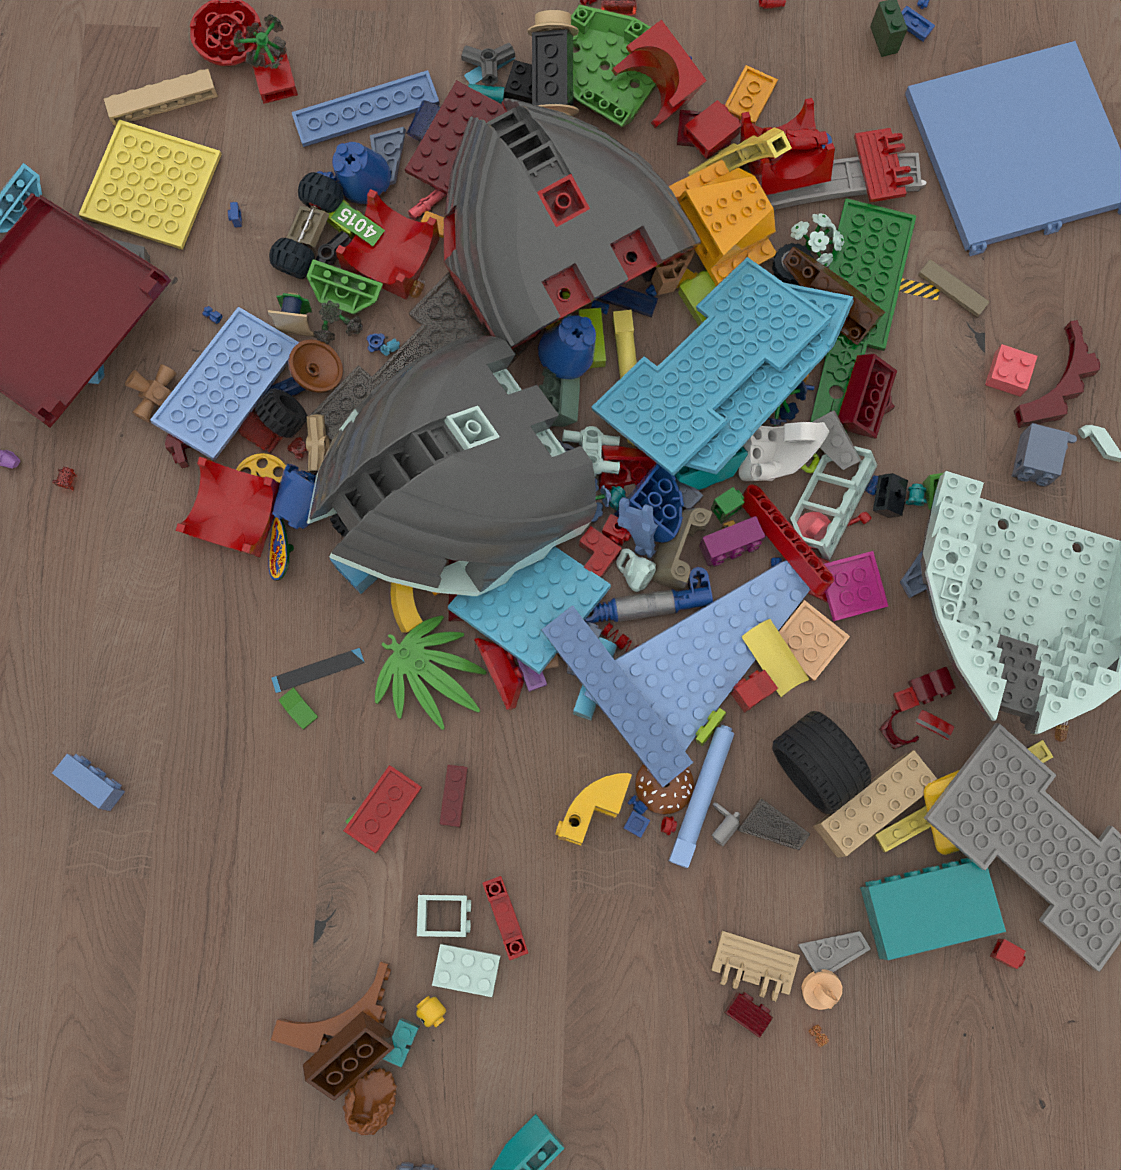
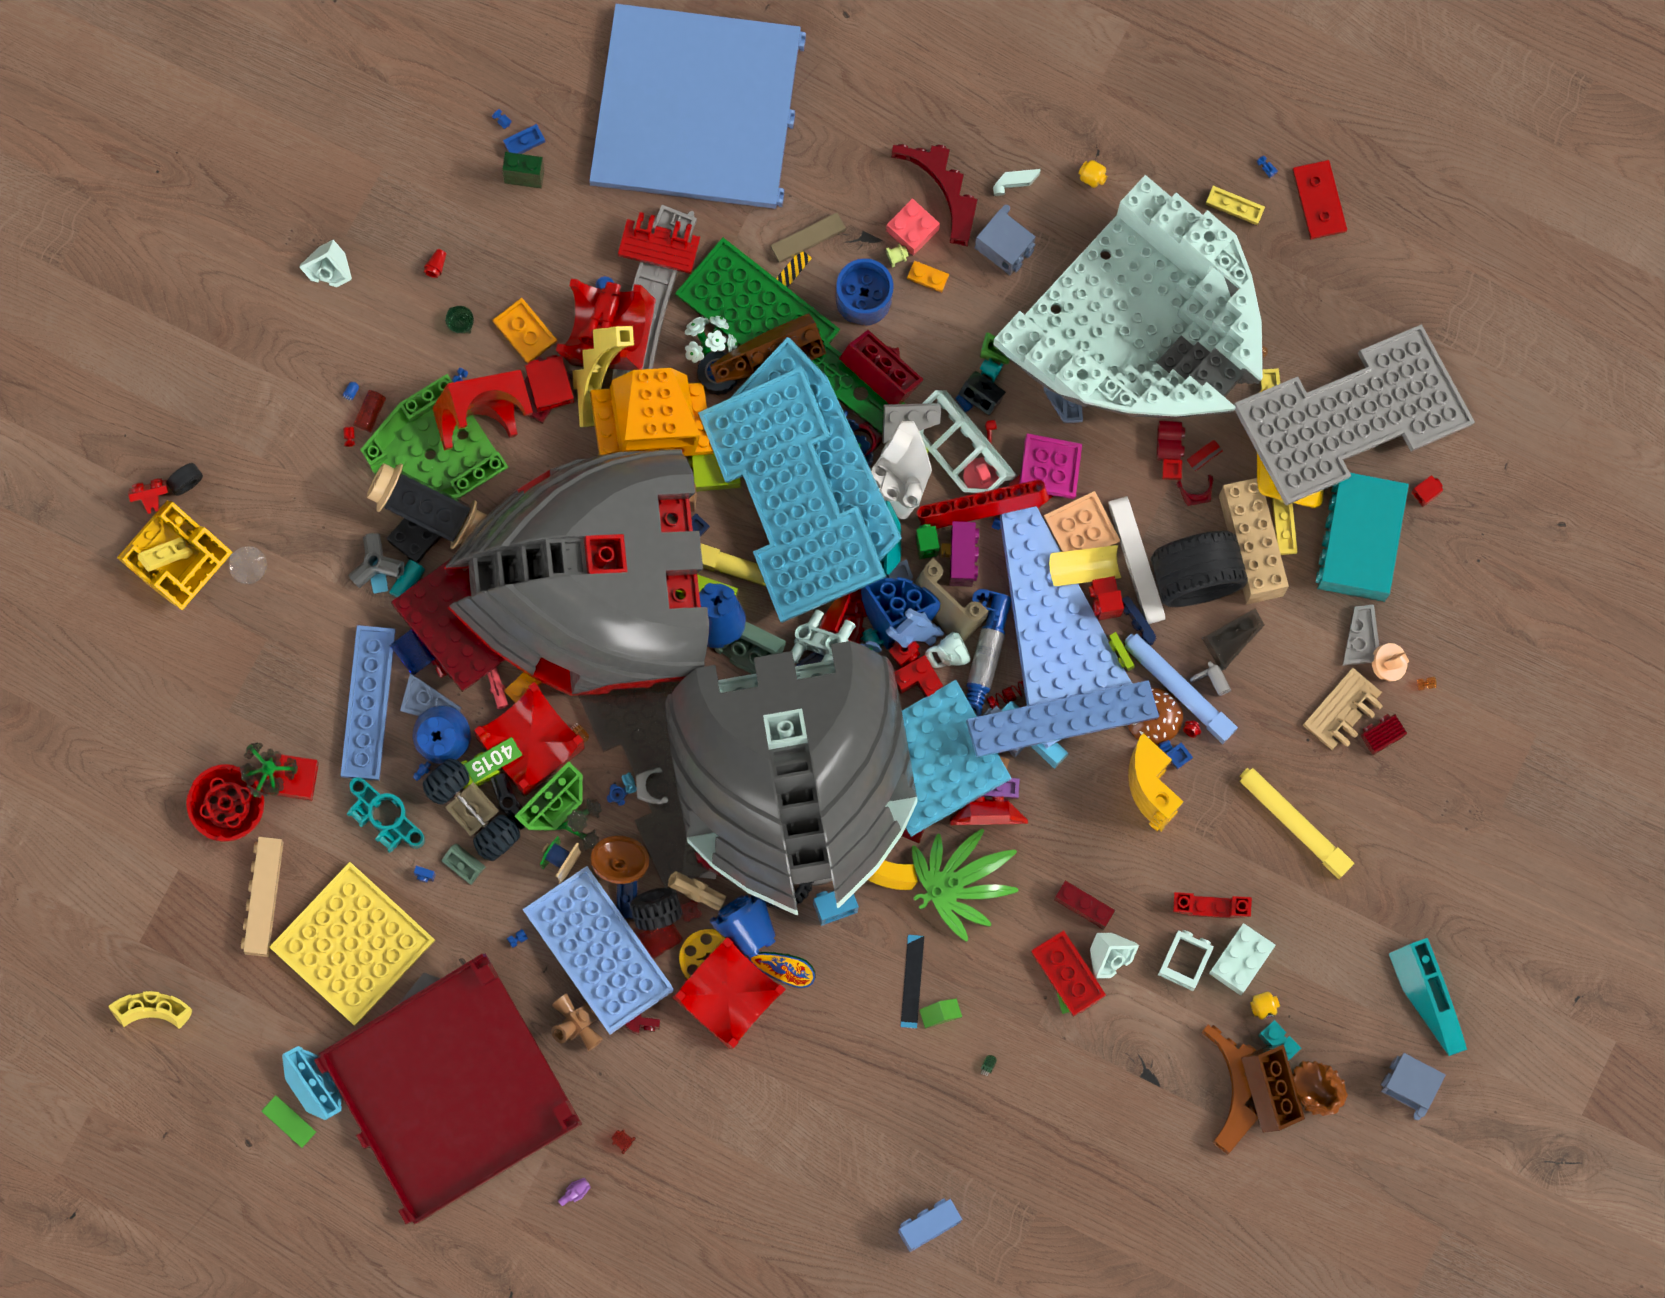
camera: 70 degrees left, 0 degrees up
none -> light yellow brick [108,991,192,1029]
none -> teal piece [347,777,425,853]
none -> sand green slope [441,843,486,885]
none -> clear green hat [445,306,474,334]
none -> light grey helmet [636,768,668,805]
none -> blue brick [835,259,893,326]
none -> dark red helmet [854,422,882,457]
none -> yellowish green brick [886,244,909,268]
none -> light orange plate [907,260,949,293]
none -> clear green piece [981,1055,997,1076]
none -> light aqua slope [1090,933,1139,978]
none -> white beam [1108,496,1165,624]
none -> dark blue hinge [1122,596,1157,646]
none -> light yellow brick [1240,768,1354,879]

